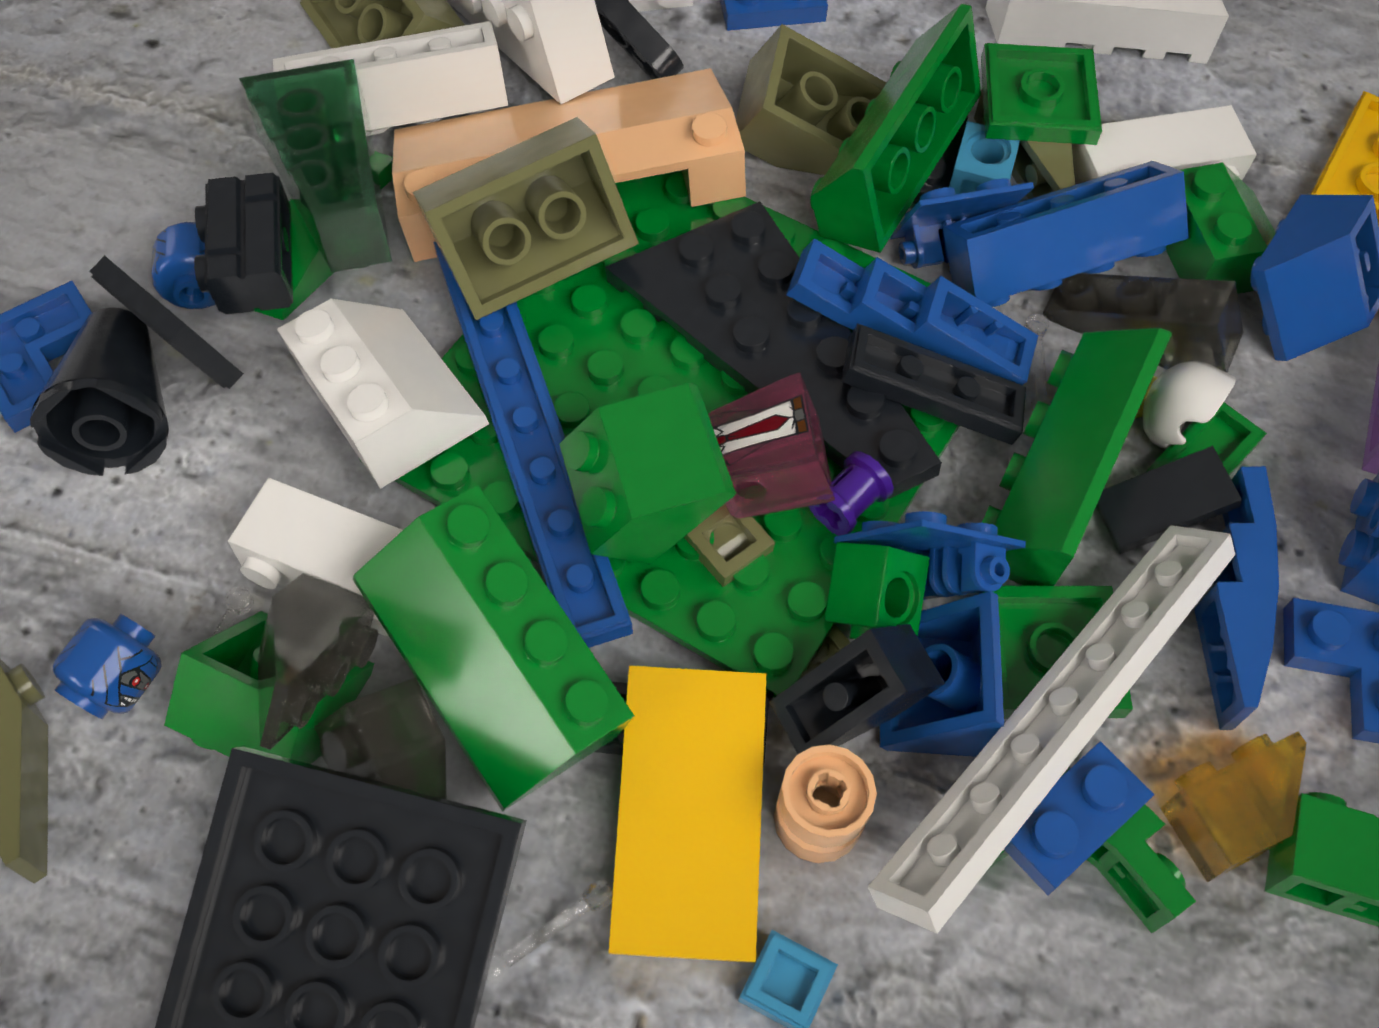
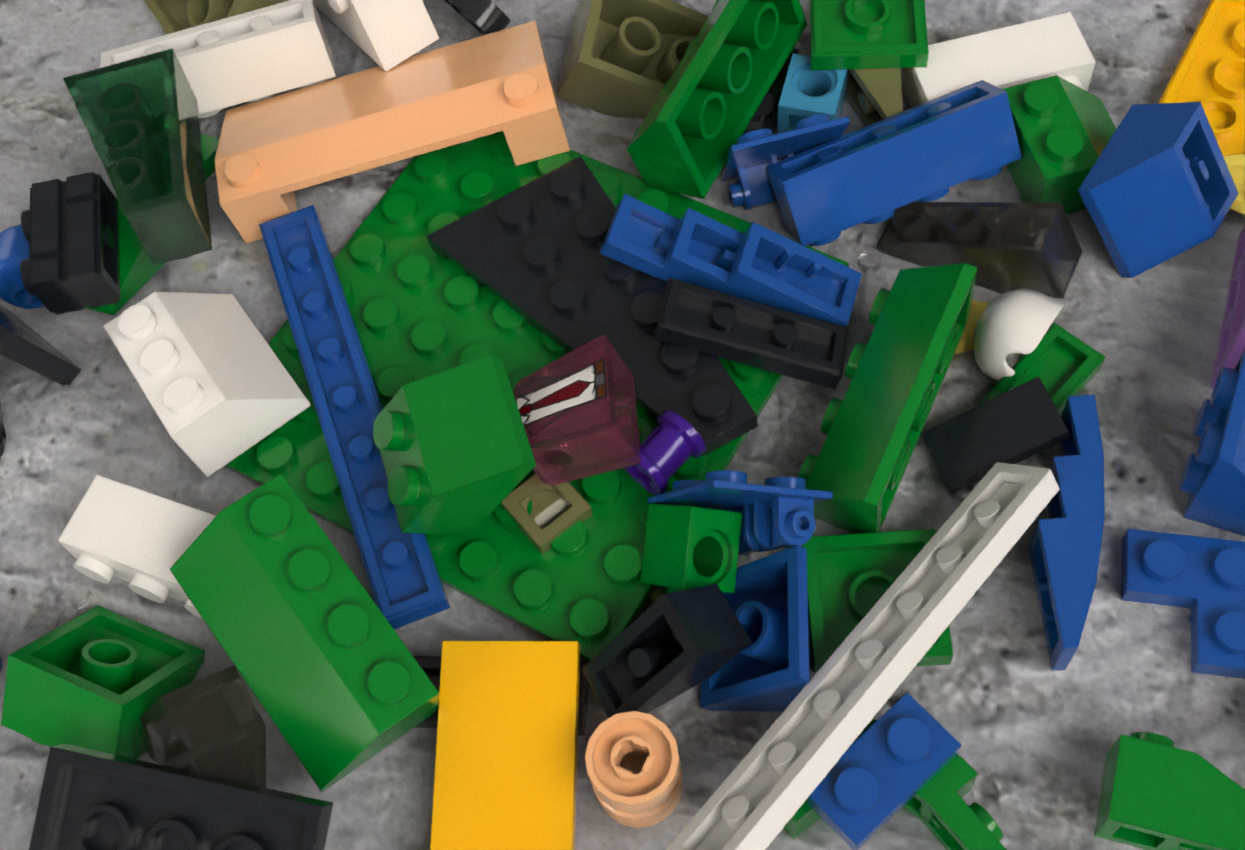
camera: 10 degrees right, 0 degrees up
clear smoke slope [258,573,378,750] -> none
olive slope [413,117,639,320] -> none
clear yellow slope [1160,731,1307,883] -> none

